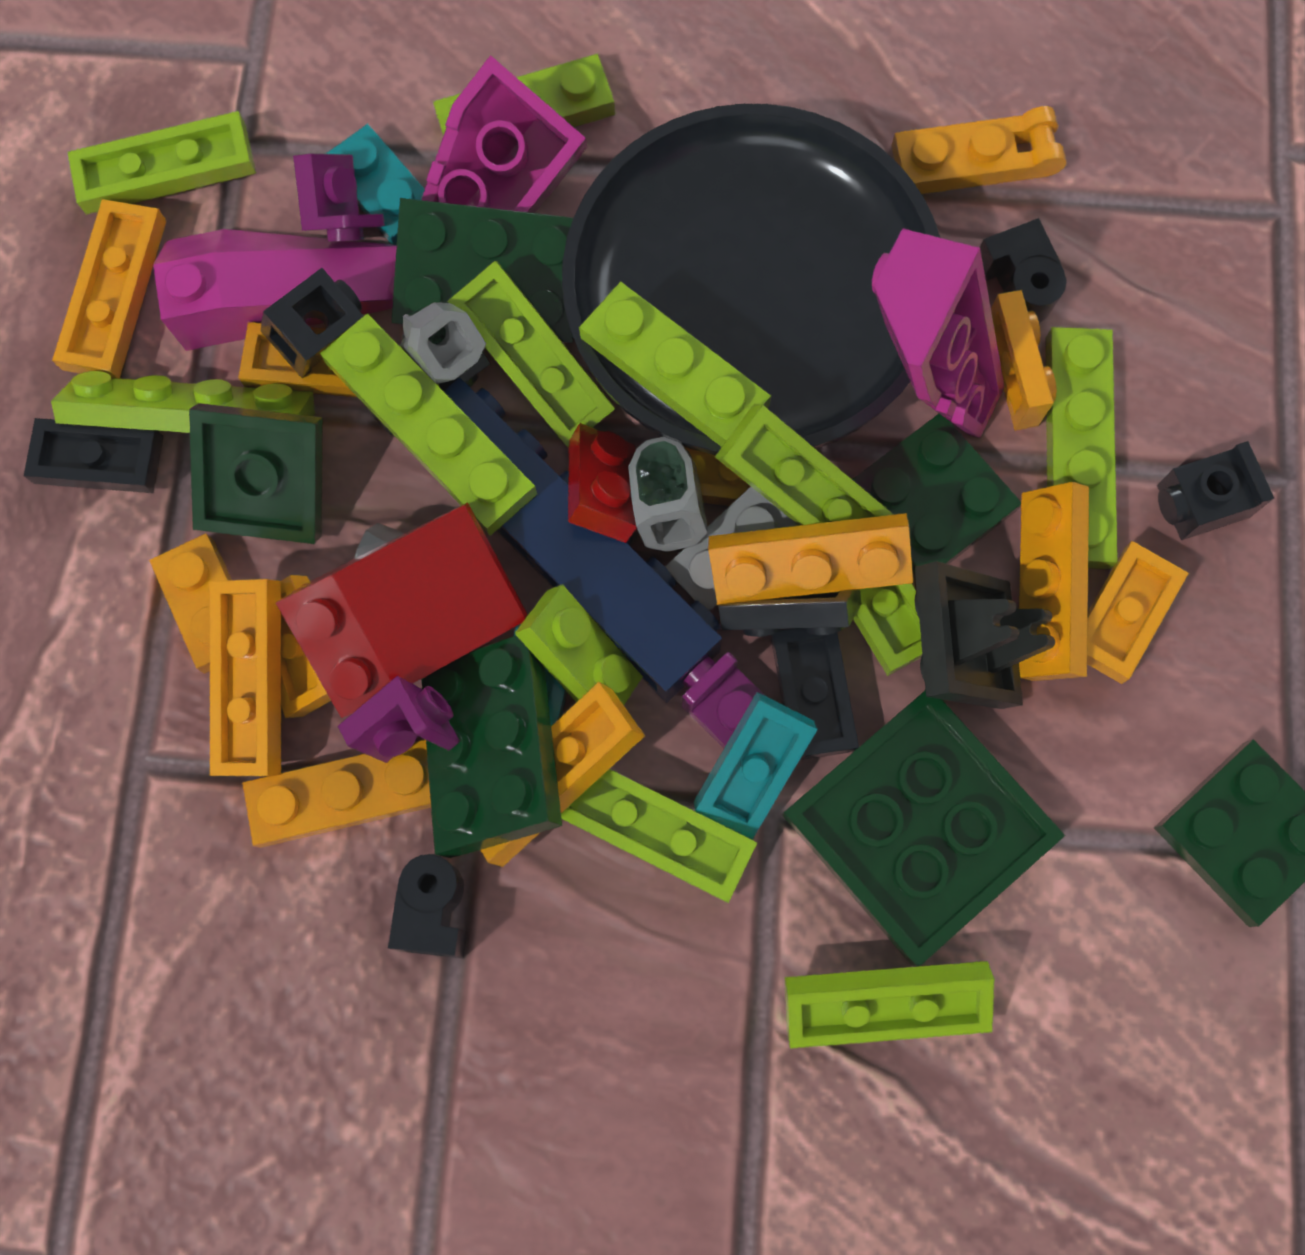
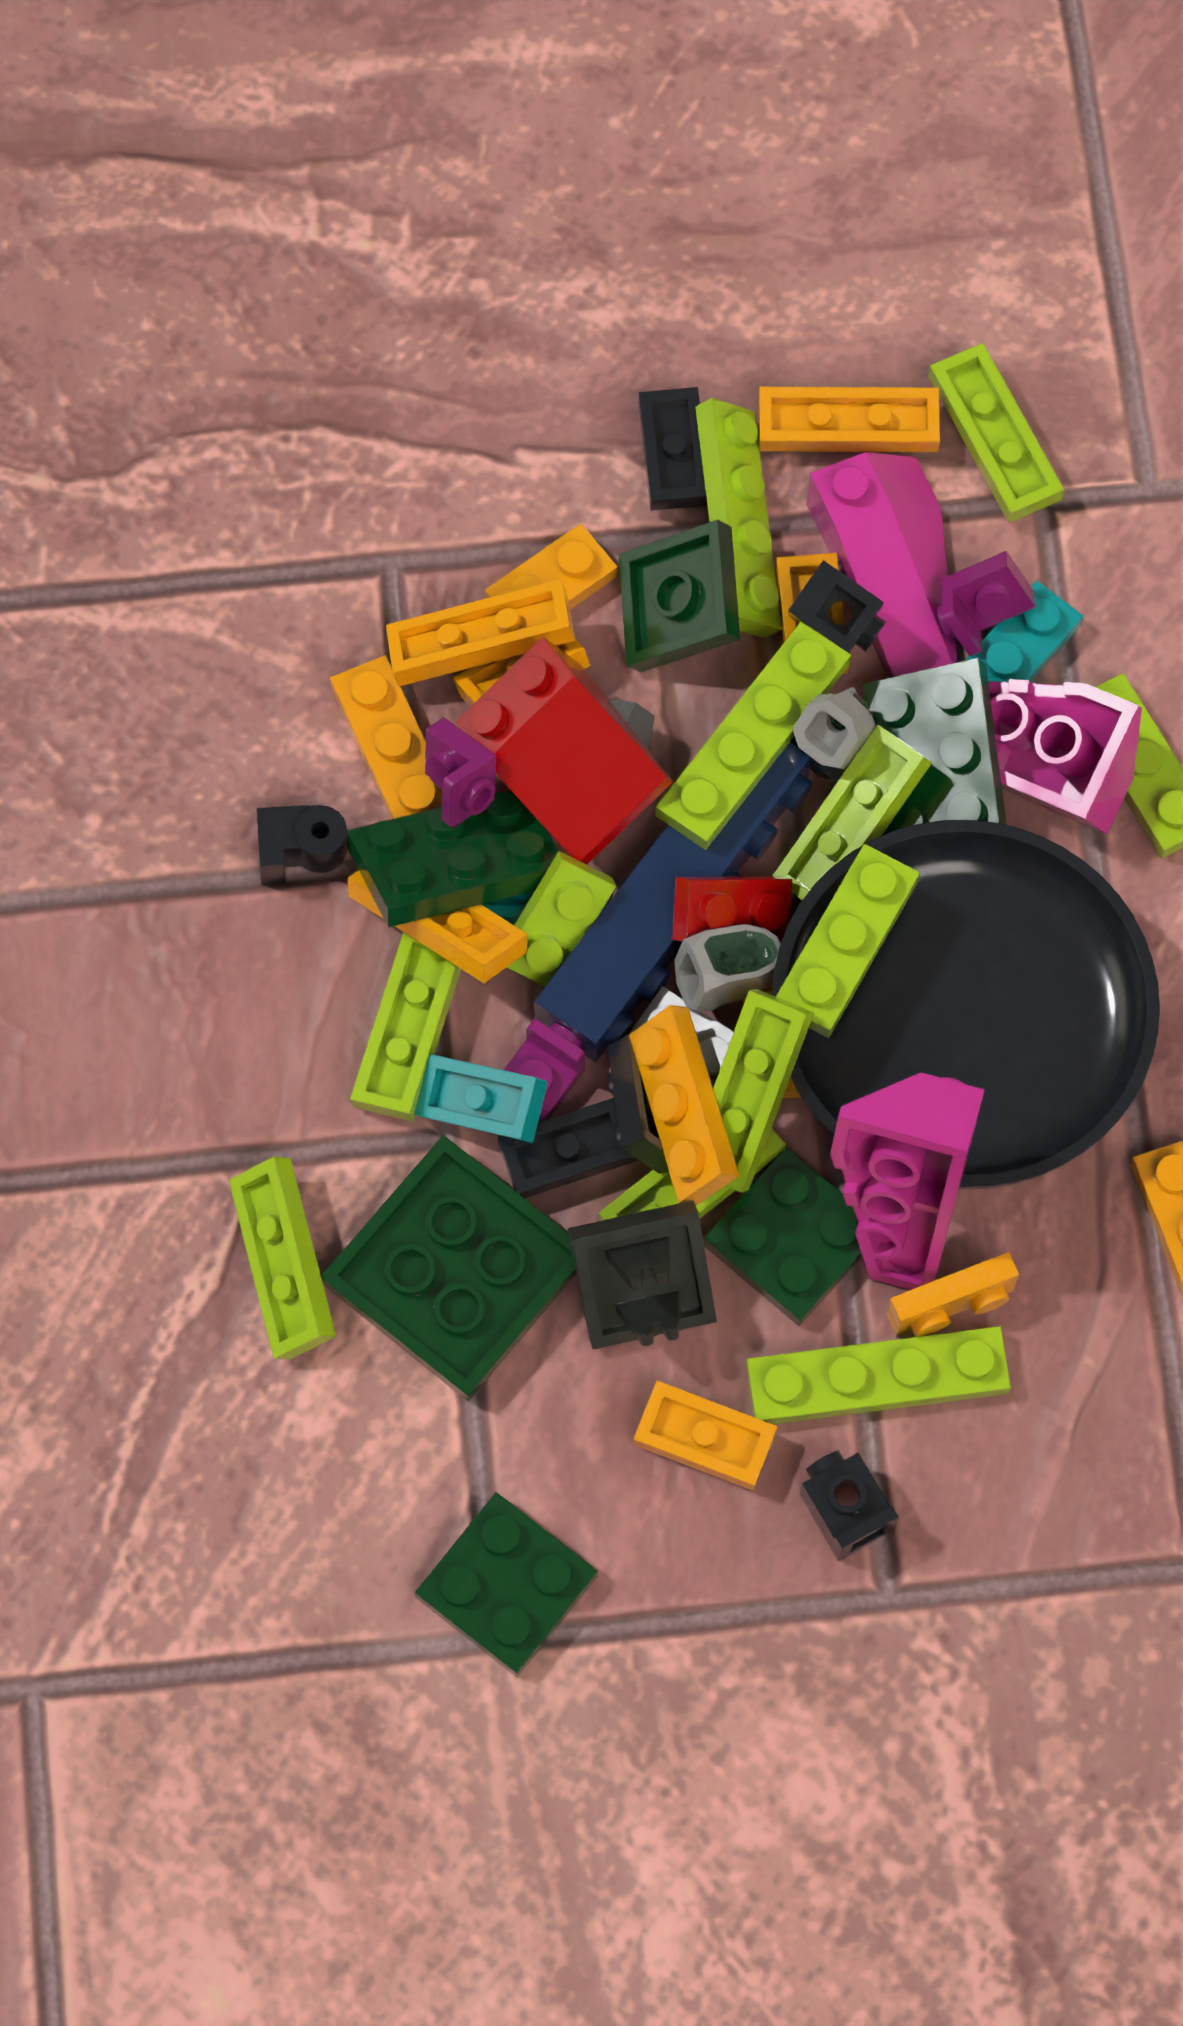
camera: 75 degrees right, 5 degrees down
black leg [979,218,1067,323] -> none
light orange plate [1019,482,1089,681] -> none

